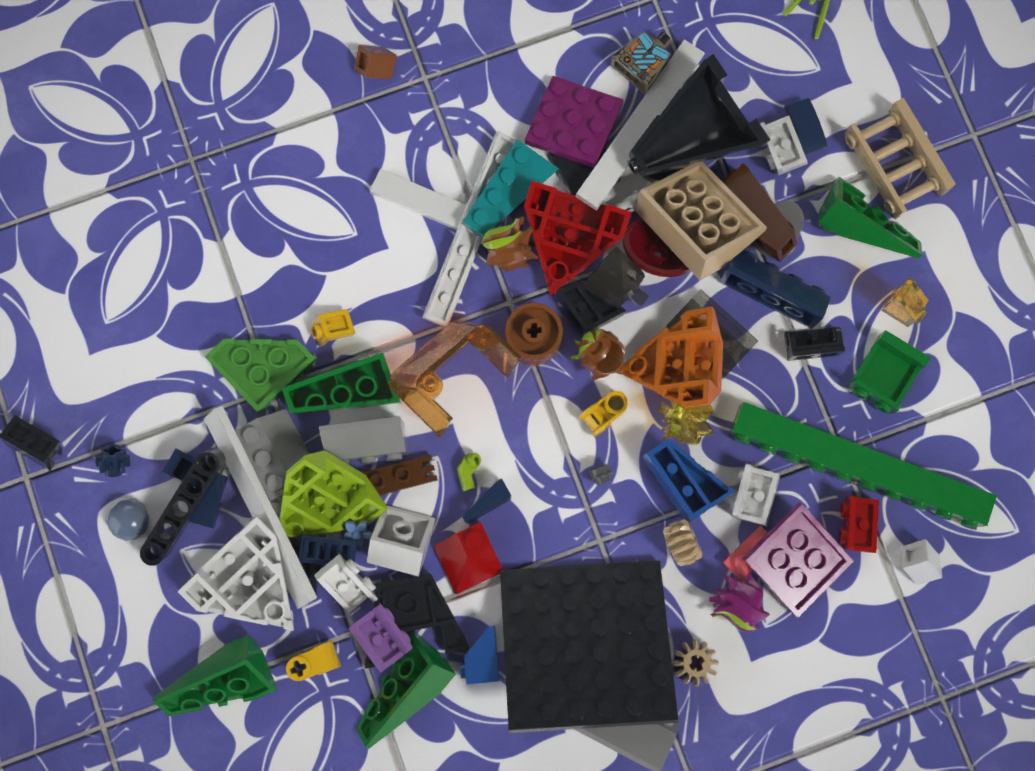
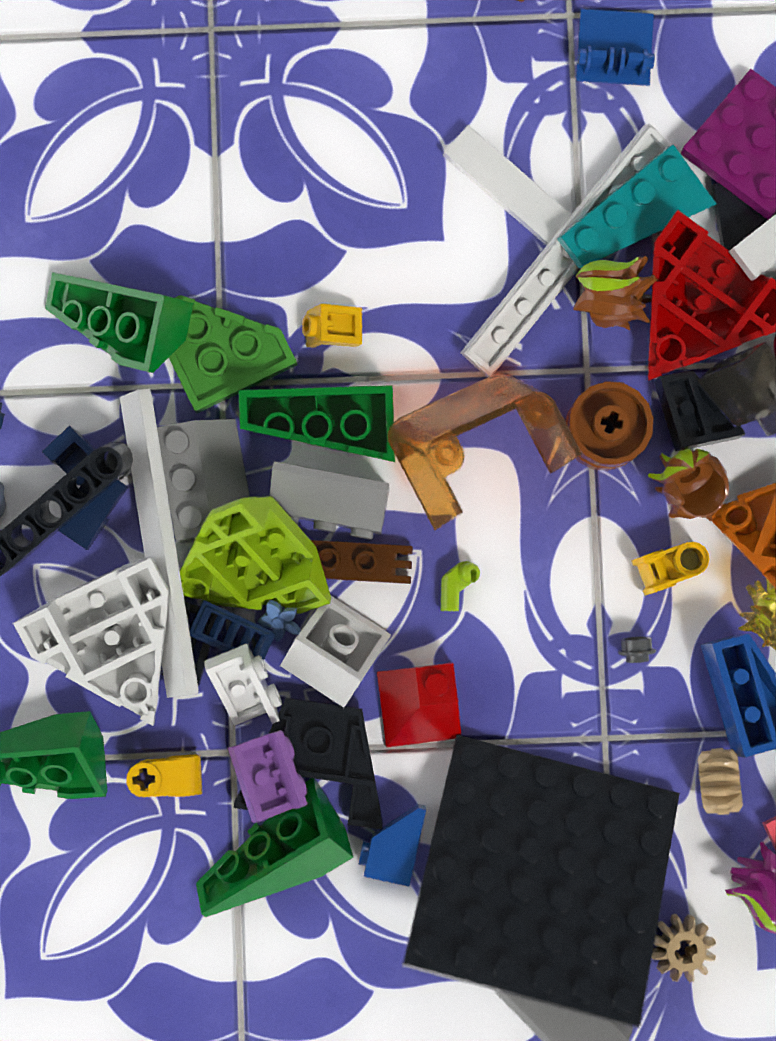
camera: 20 degrees right, 5 degrees up
dark blue slope [462,478,512,524] -> none
none -> green wedge [45,272,194,373]
none -> blue hinge [576,9,655,86]

